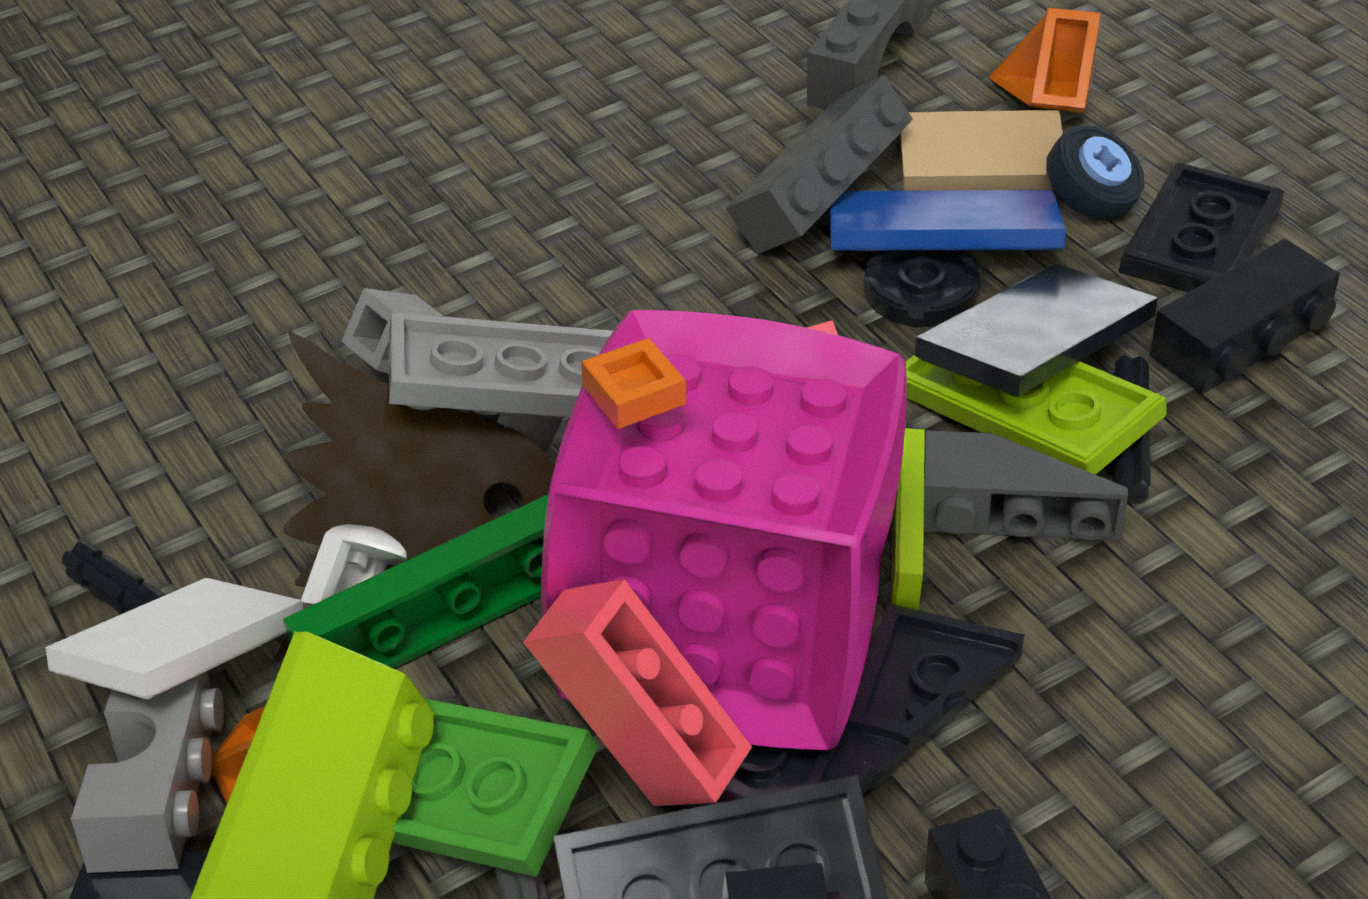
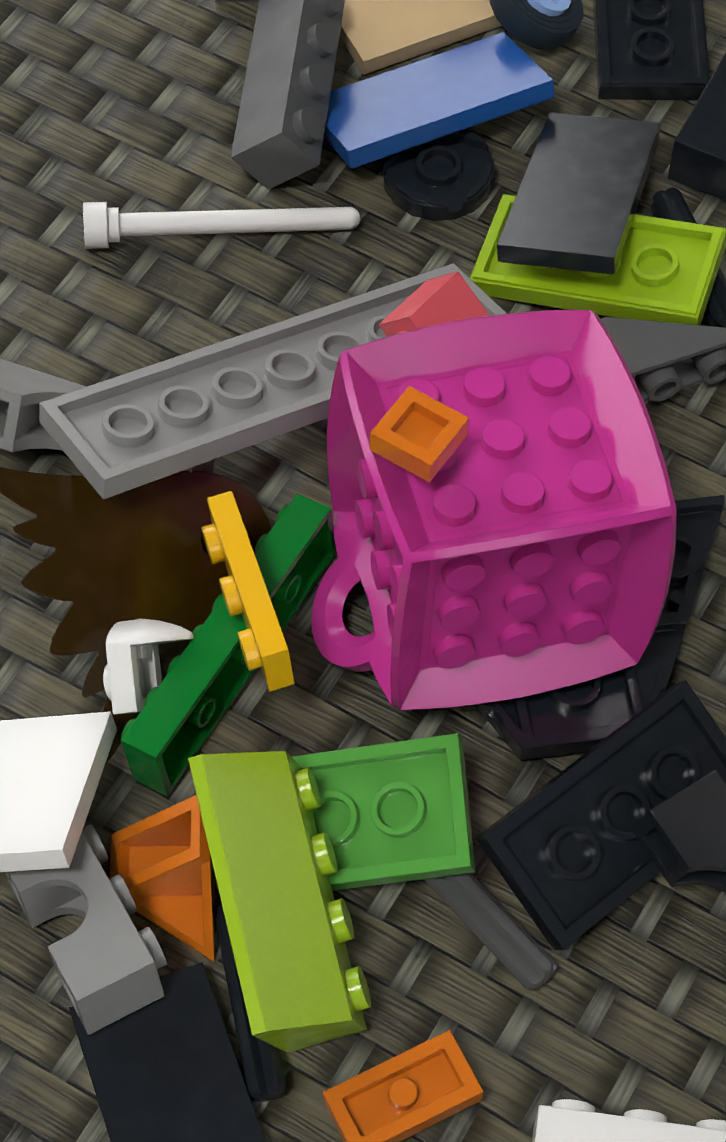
camera: 30 degrees left, 15 degrees up
coral brick [523,579,752,806] -> none
none -> white piece [83,202,360,249]
none -> yellow plate [201,491,295,692]

